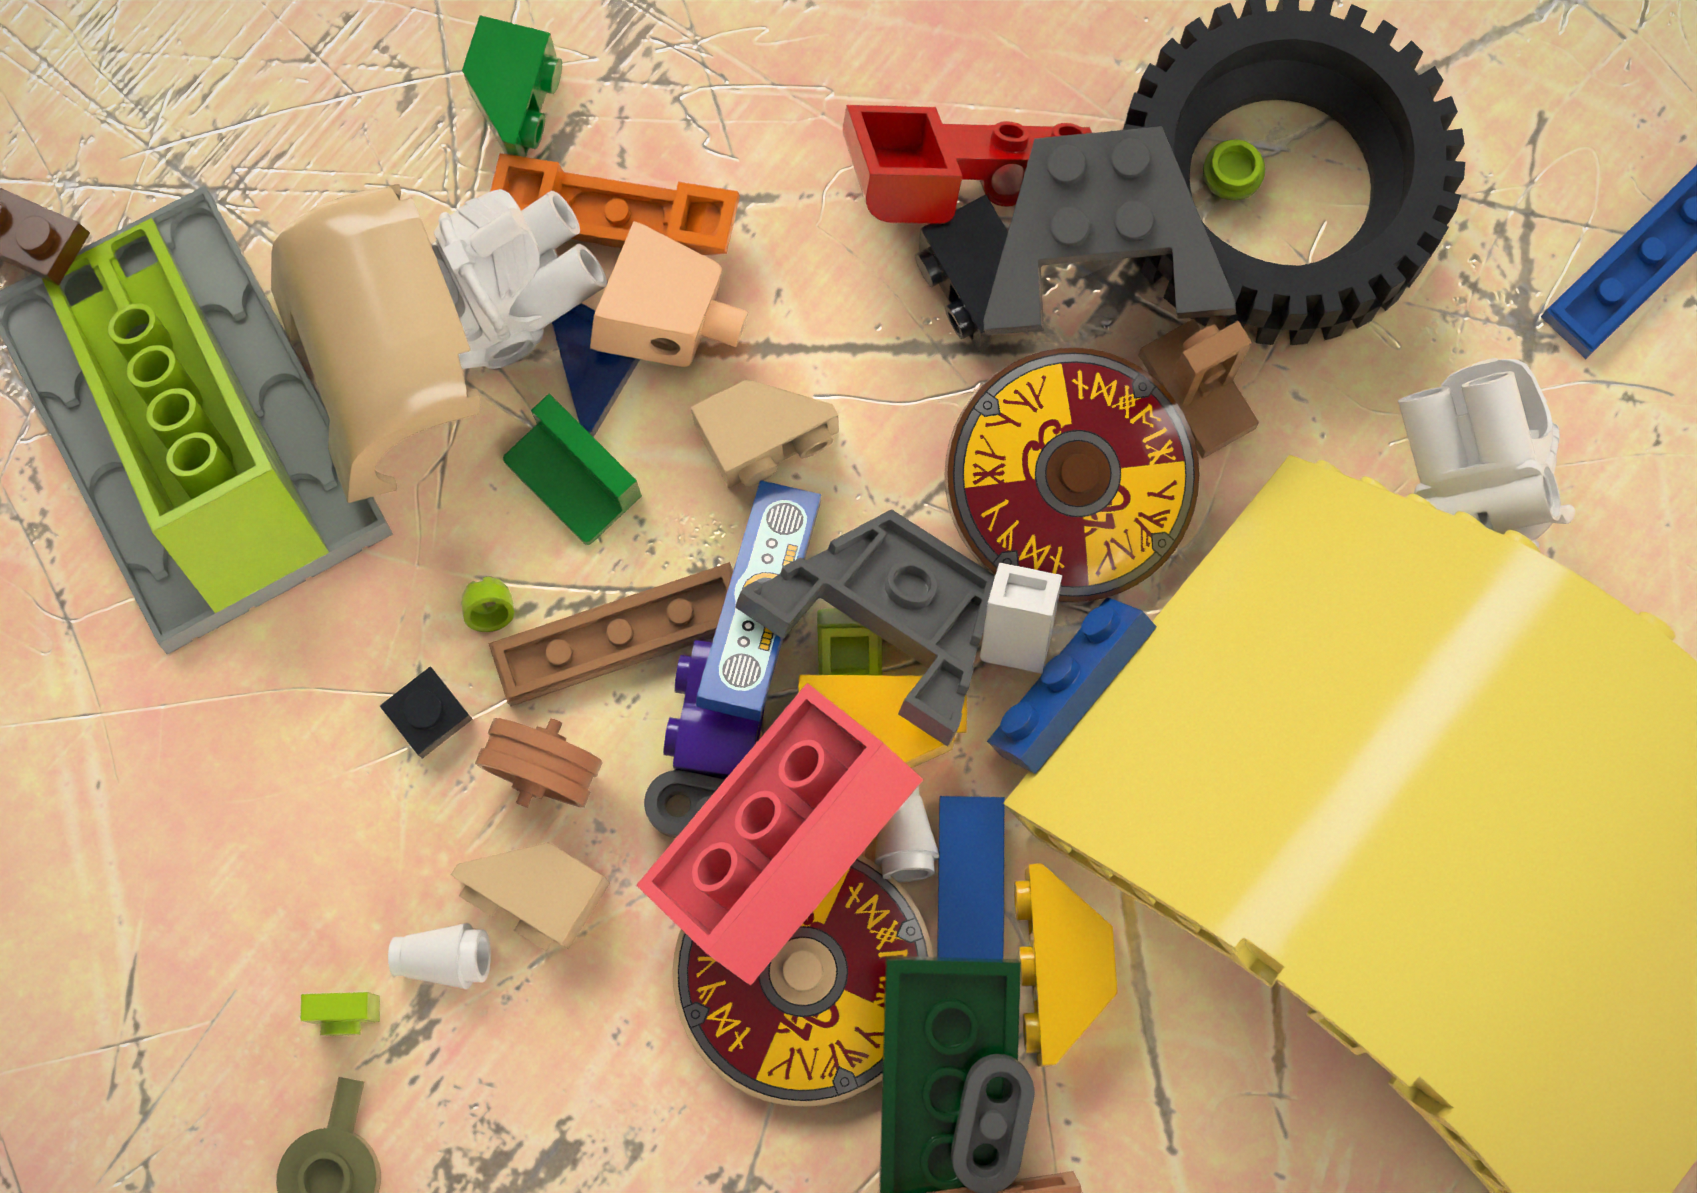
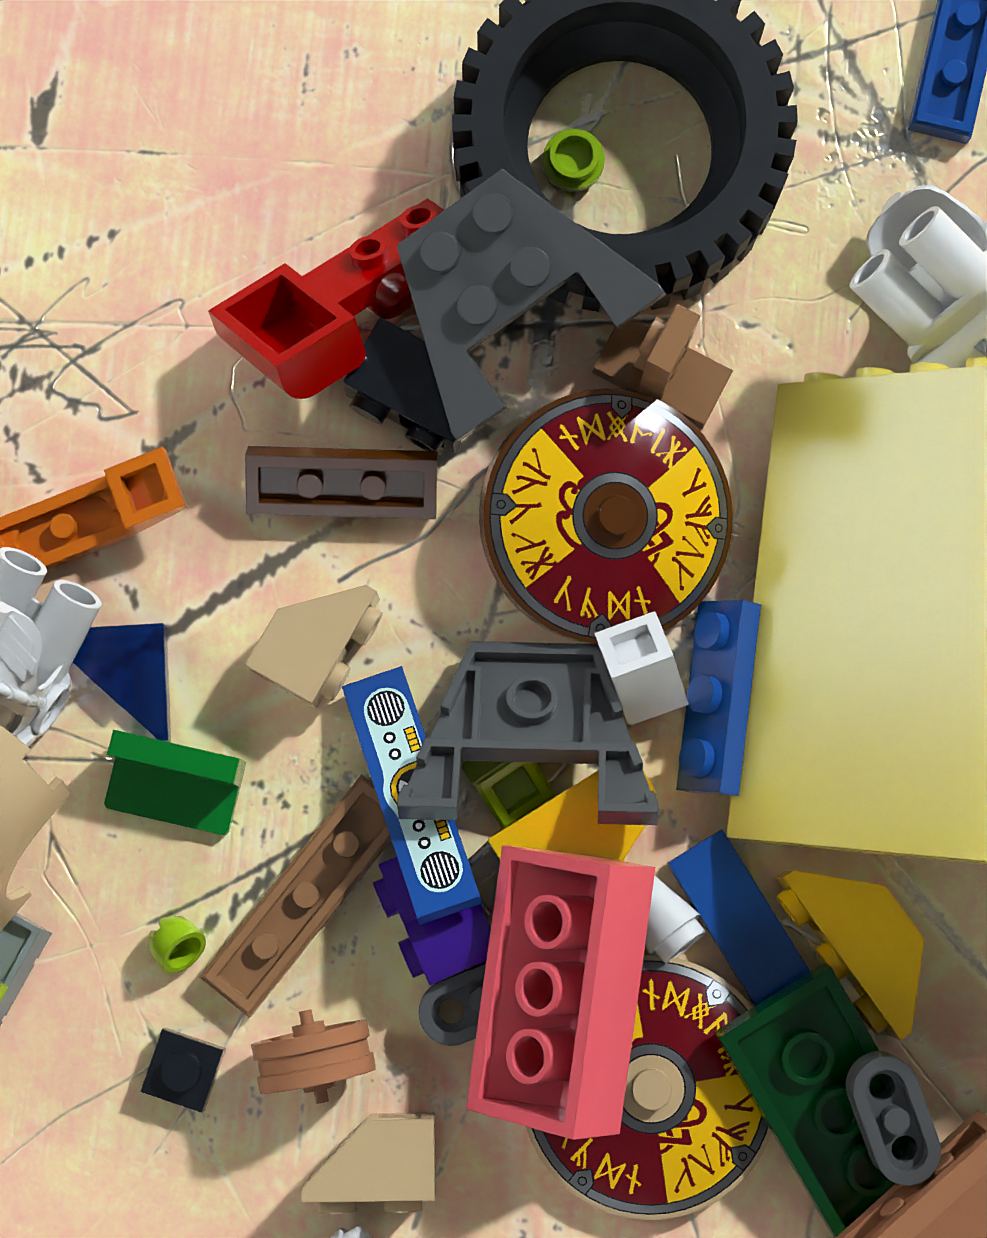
camera: 35 degrees left, 5 degrees up
light nougat torso [590,221,748,367] -> none
none -> plate [245,446,438,519]

